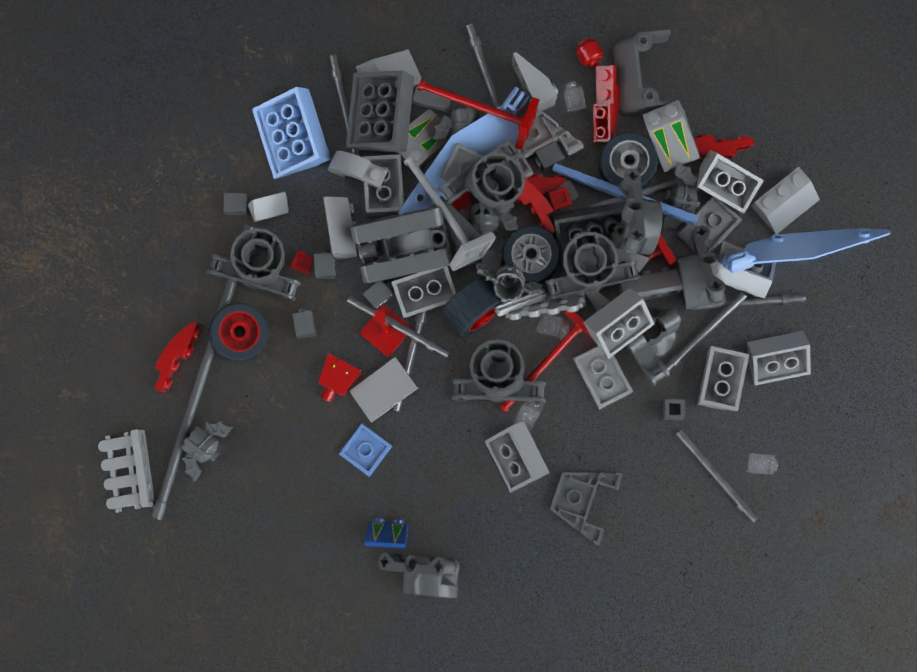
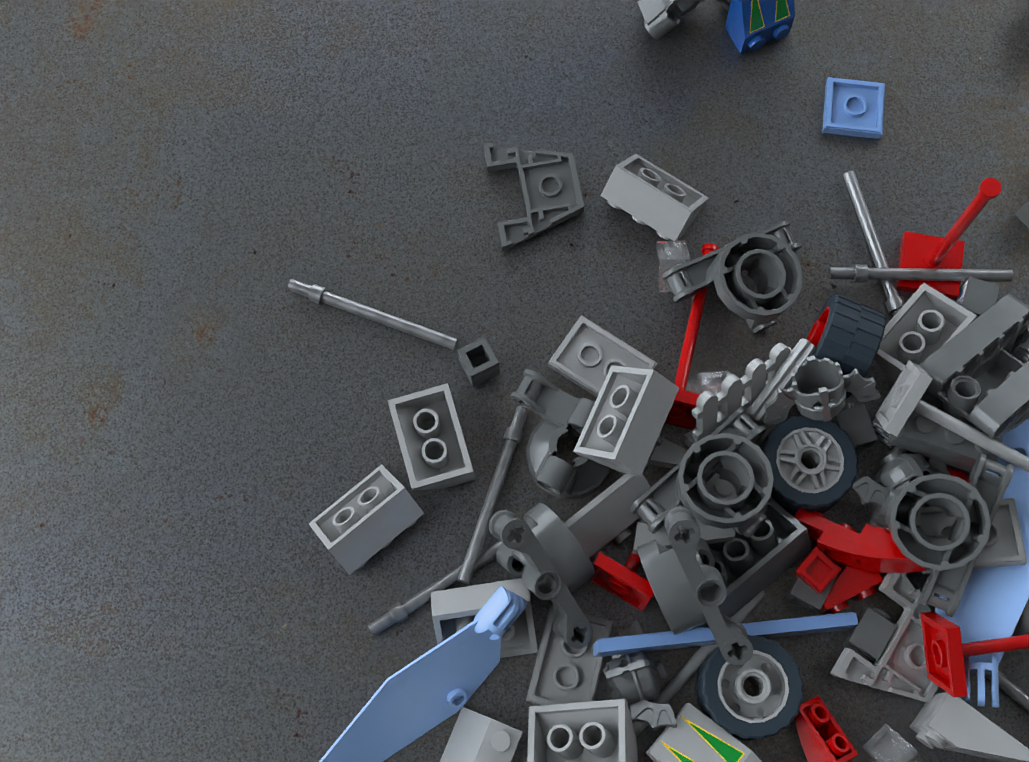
camera: 150 degrees right, 10 degrees down
red torso [318,354,362,403] -> none
light grey tile [349,357,418,422] -> none
clear bracket [747,453,778,475] -> none

